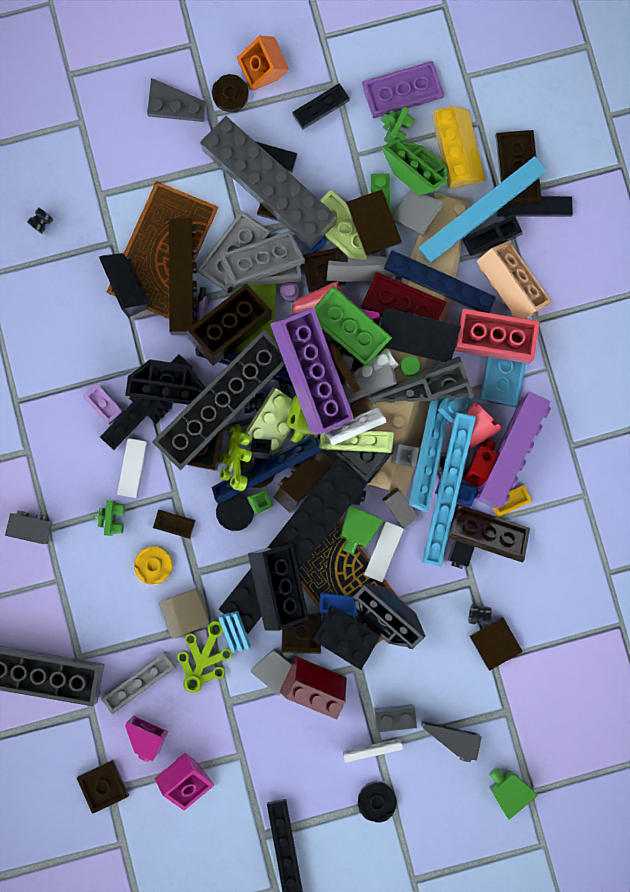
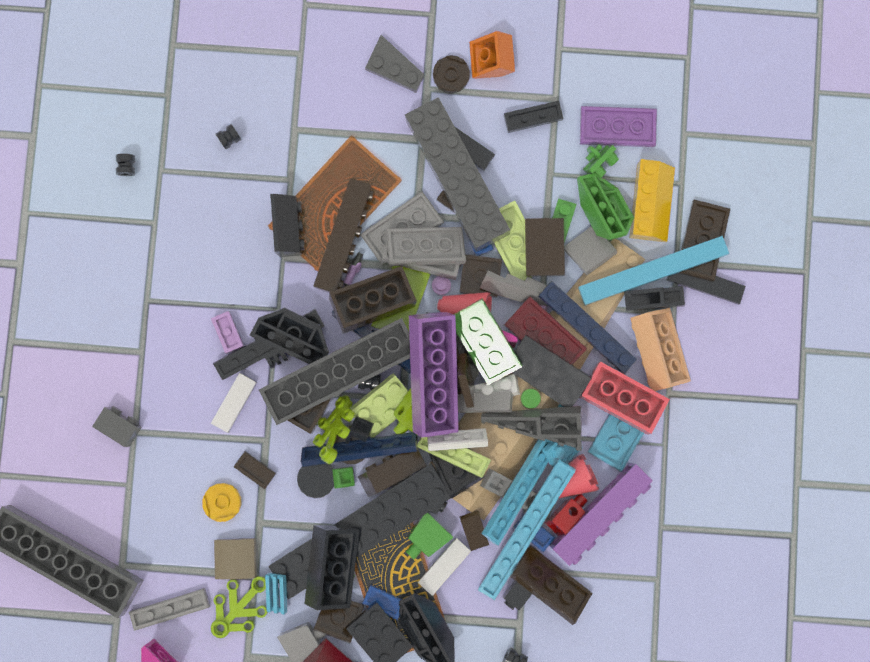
camera: 25 degrees right, 0 degrees up
bright green hips [93,500,126,536] -> none
yellow tile [493,484,532,517] -> none

